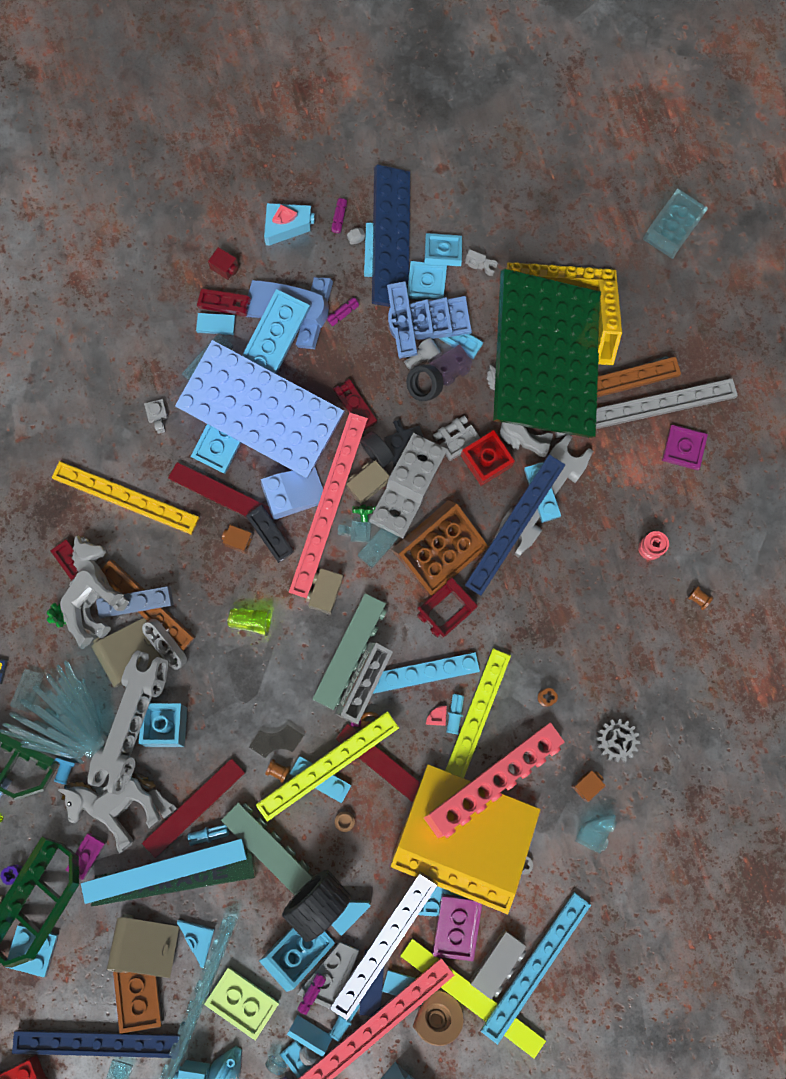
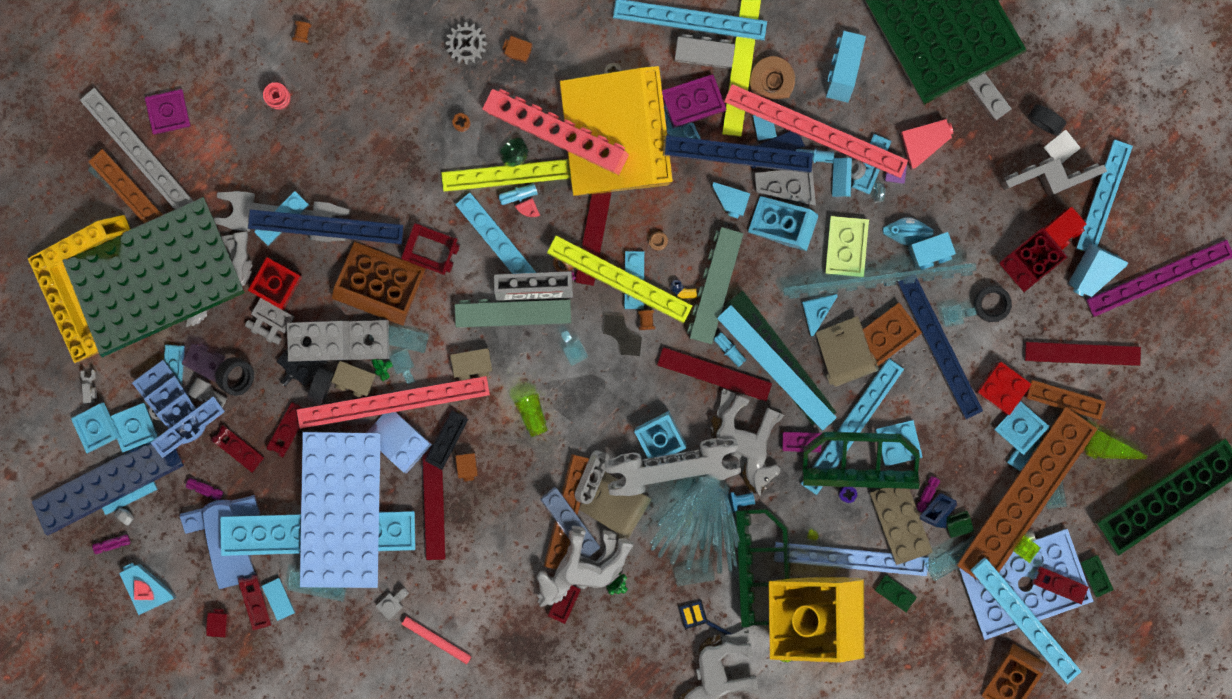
camera: 110 degrees left, 10 degrees up
yellow tile [52,461,199,535] -> none
black tyre [282,870,351,942] -> none
magenta axle [297,973,326,1015] -> none
clear light blue slope [575,814,617,853] -> none
none -> dark red plate [210,424,265,473]
none -> coral piece [402,616,472,665]
none -> clear green hair [500,138,529,167]
none -> clear light blue plate [561,331,588,366]
none -> arm [670,280,697,299]
none -> medium azure tile [801,358,904,495]

